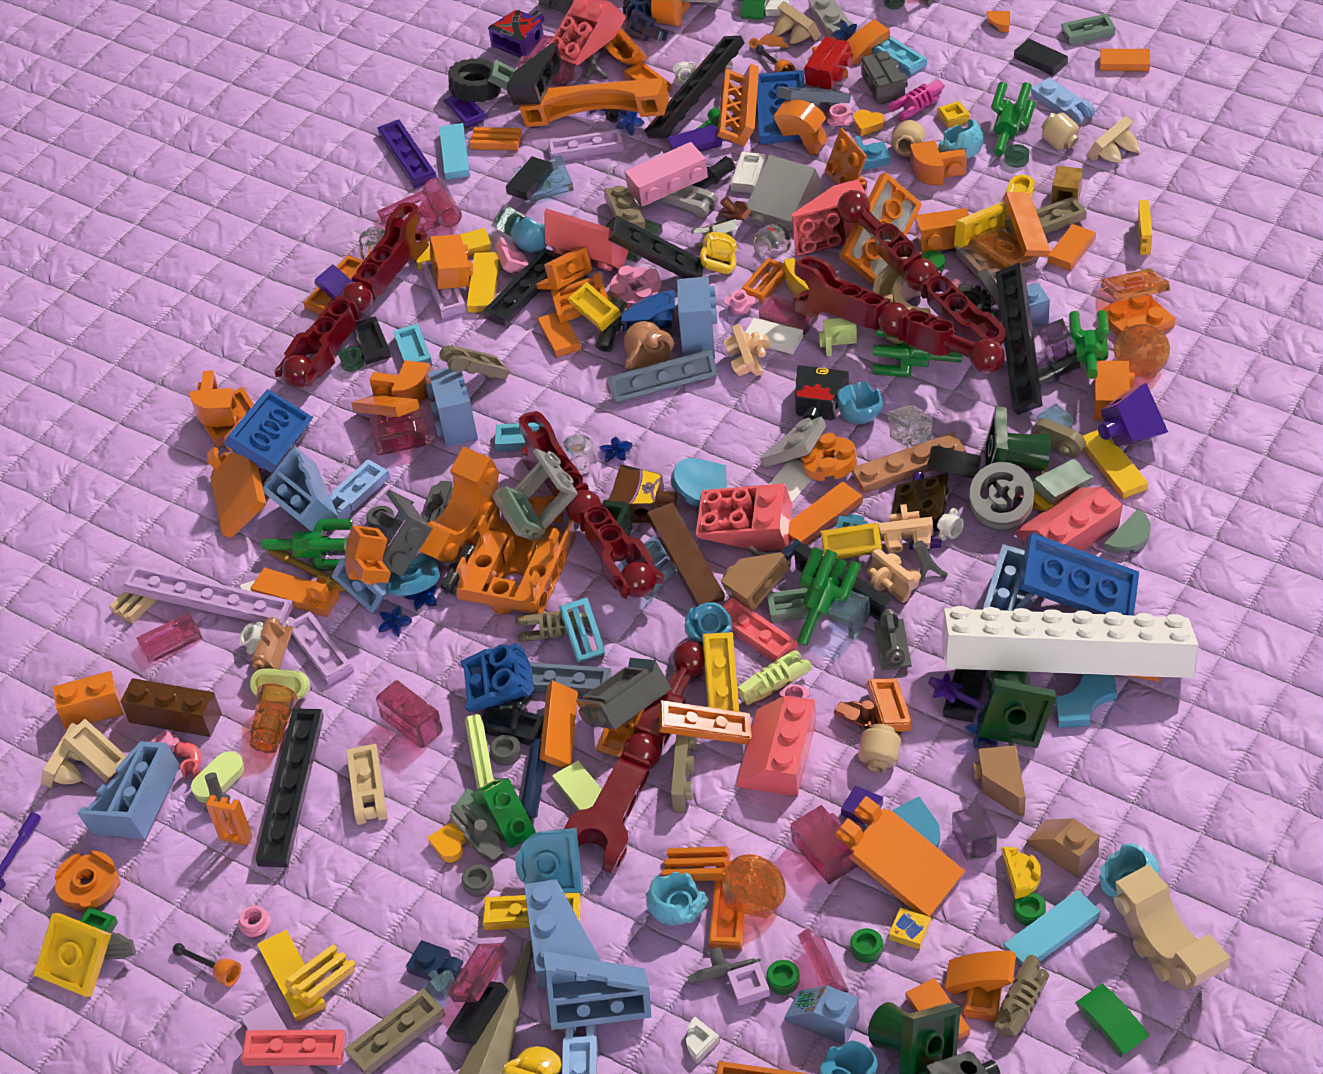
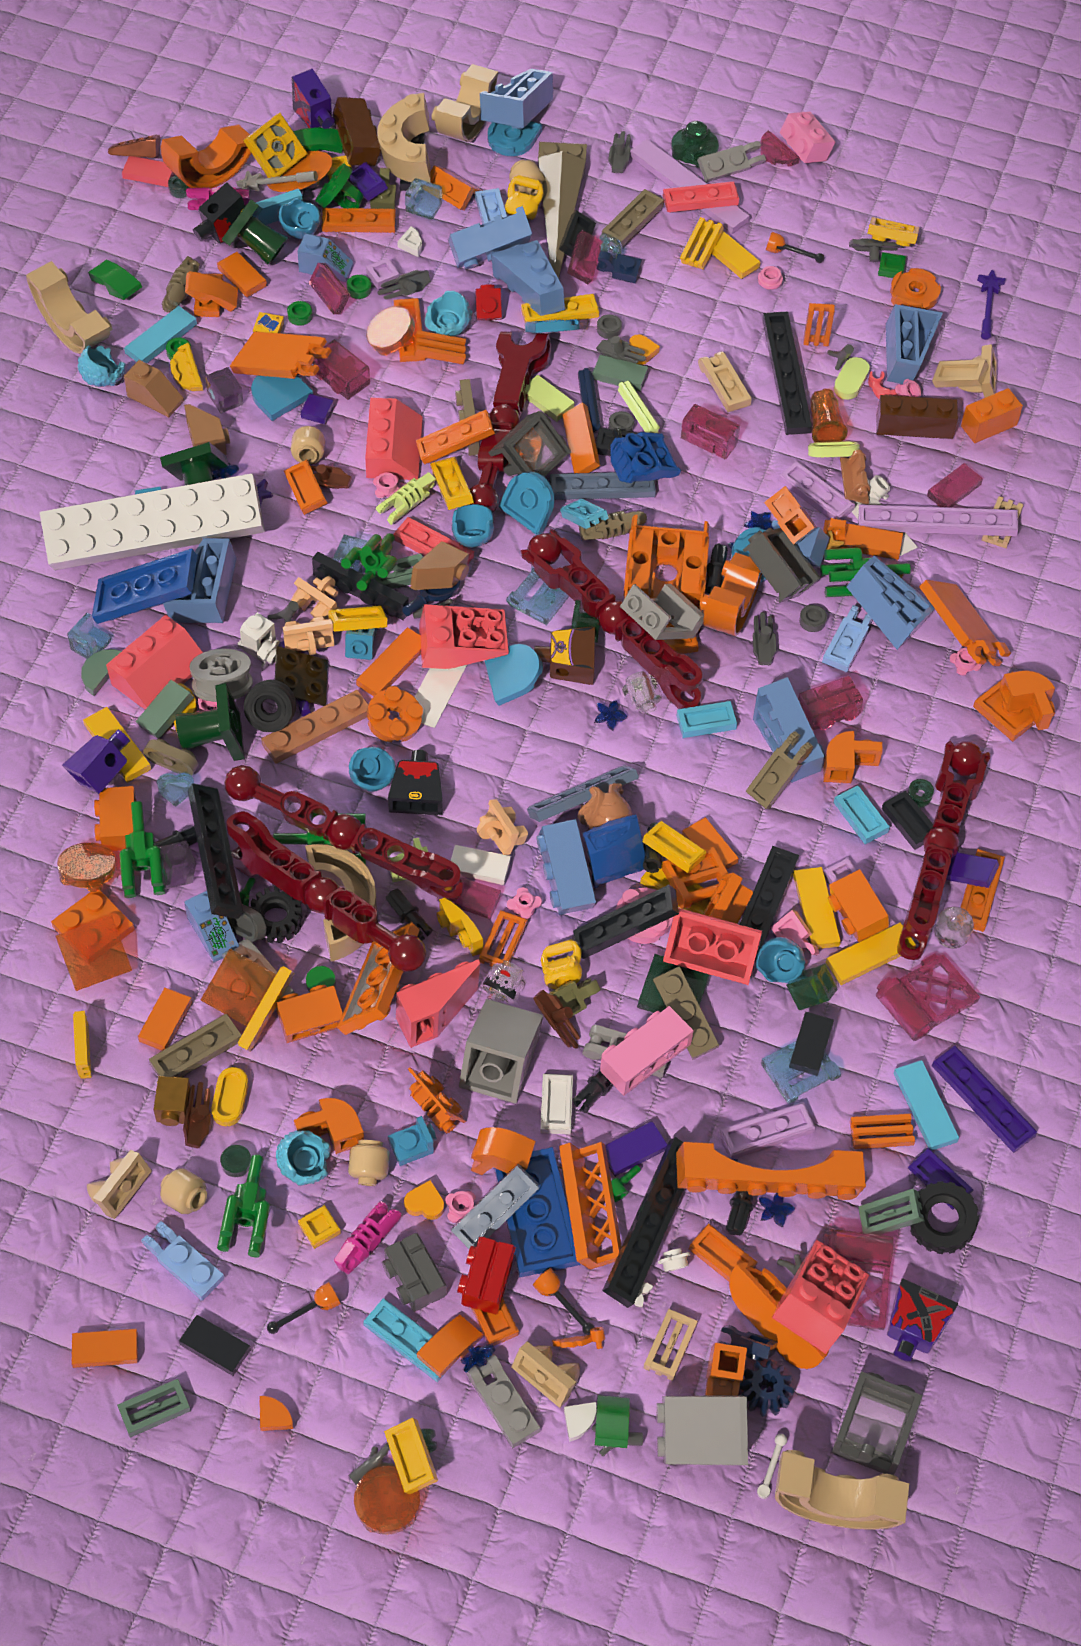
camera: 160 degrees right, 10 degrees up
blue plate [224,389,313,473] -> none
orange tile [351,395,420,417] -> none
green bracket [470,778,536,848] -> none
sand green tile [498,486,546,539] -> none
black slope [507,43,563,105] -> none
reddish brown tile [646,502,725,607] -> none
light grey wing [760,416,827,468] -> none
dark grey hinge [874,609,912,670] -> none
clear brick [888,404,932,448] -> none
orange tile [1003,192,1051,257] -> none
none -> clear light blue panel [67,613,111,659]
none -> copper piece [183,1082,211,1148]
none -> white brick [238,612,276,658]
none -> hinge [267,1282,341,1334]
none -> red bracket [475,284,502,321]
none -> dark azure tile [498,472,554,535]
none -> tan tile [643,1309,698,1381]

